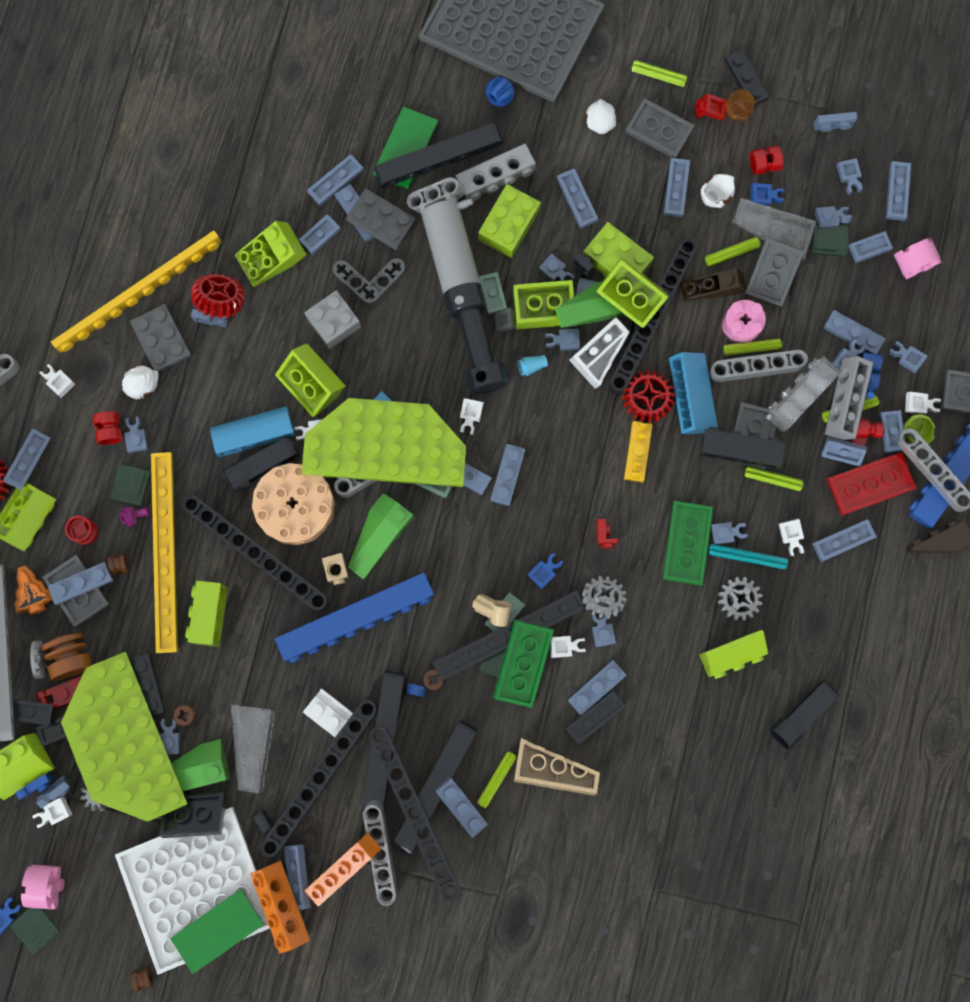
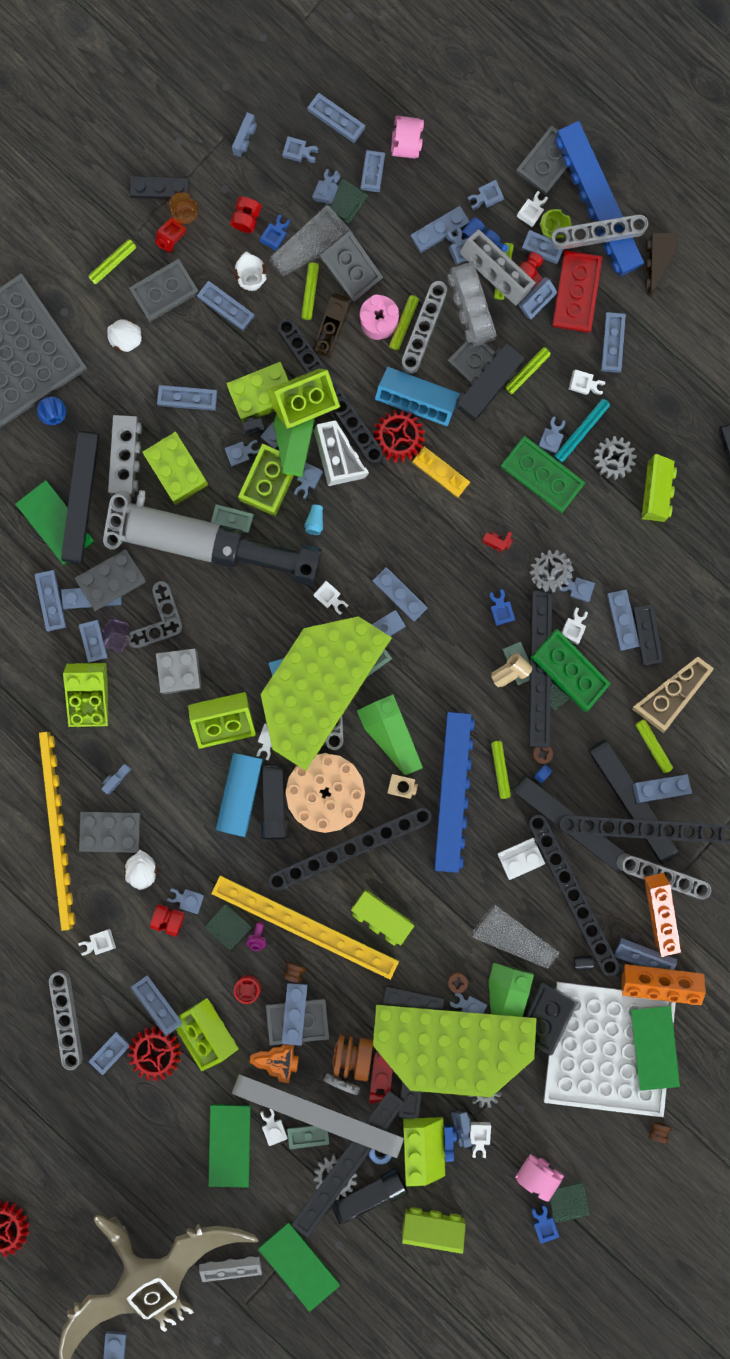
camera: 60 degrees left, 5 degrees up
red gear [191,272,245,319] -> none
dark grey plate [495,308,516,333] -> none
none -> clear purple panel [102,618,131,653]
none -> lime axle [491,741,511,799]

